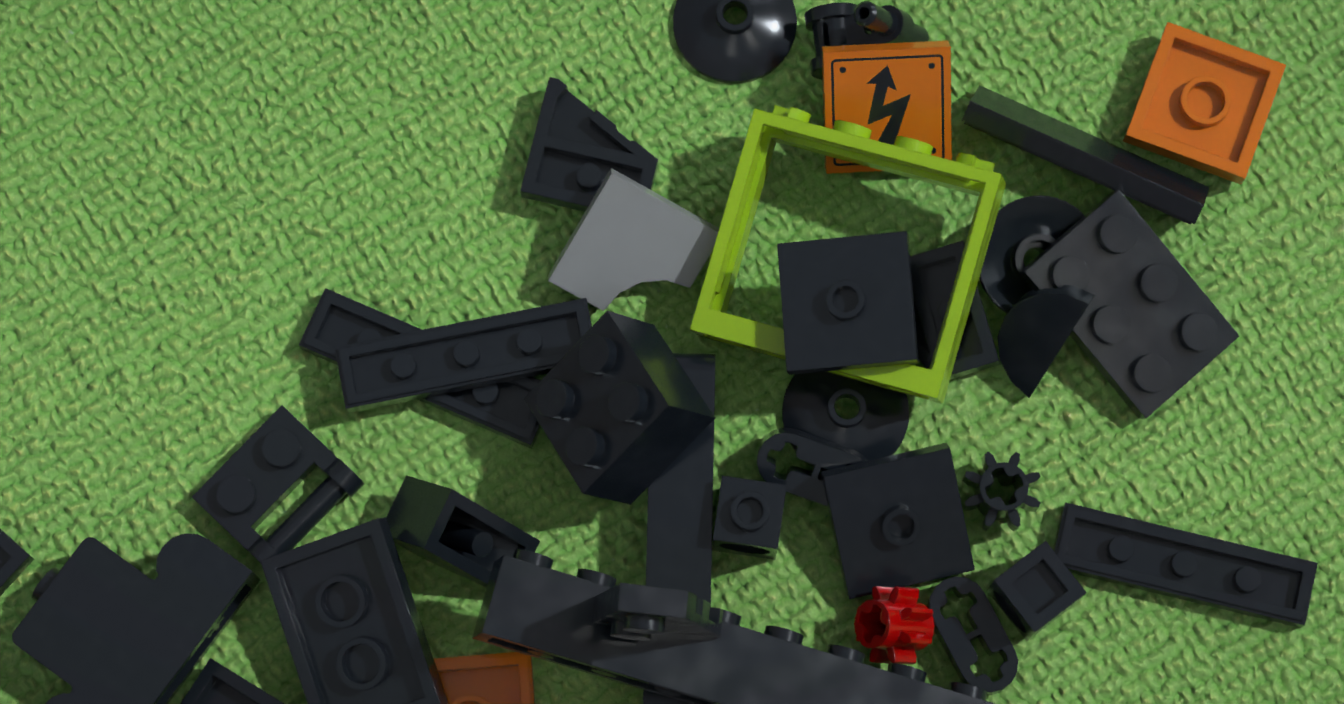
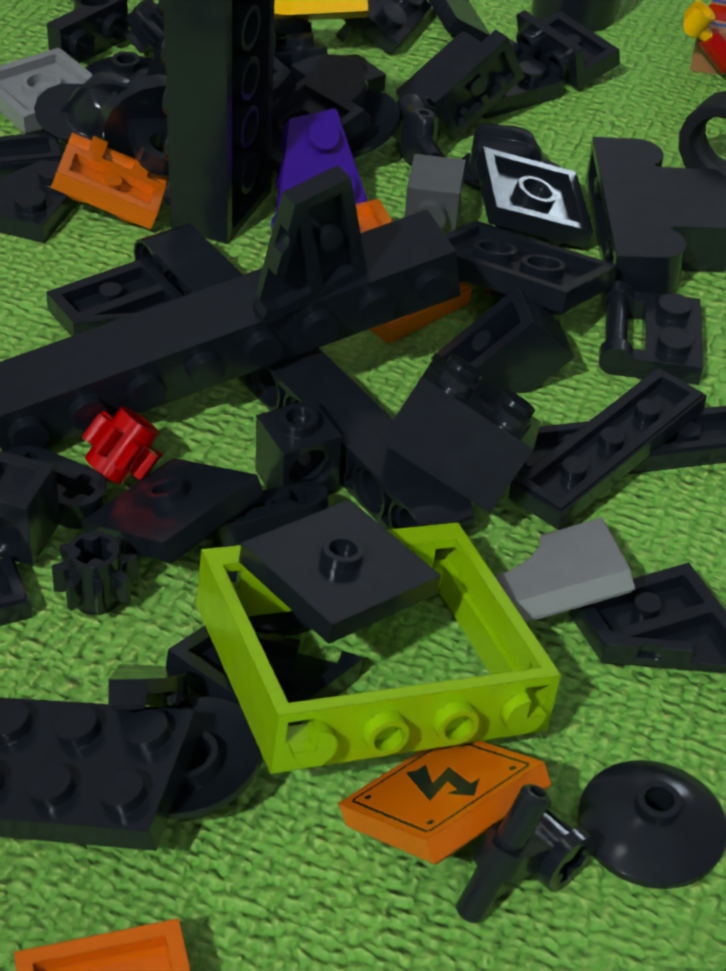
camera: 140 degrees right, 35 degrees down
black tile [962,85,1209,225] -> none

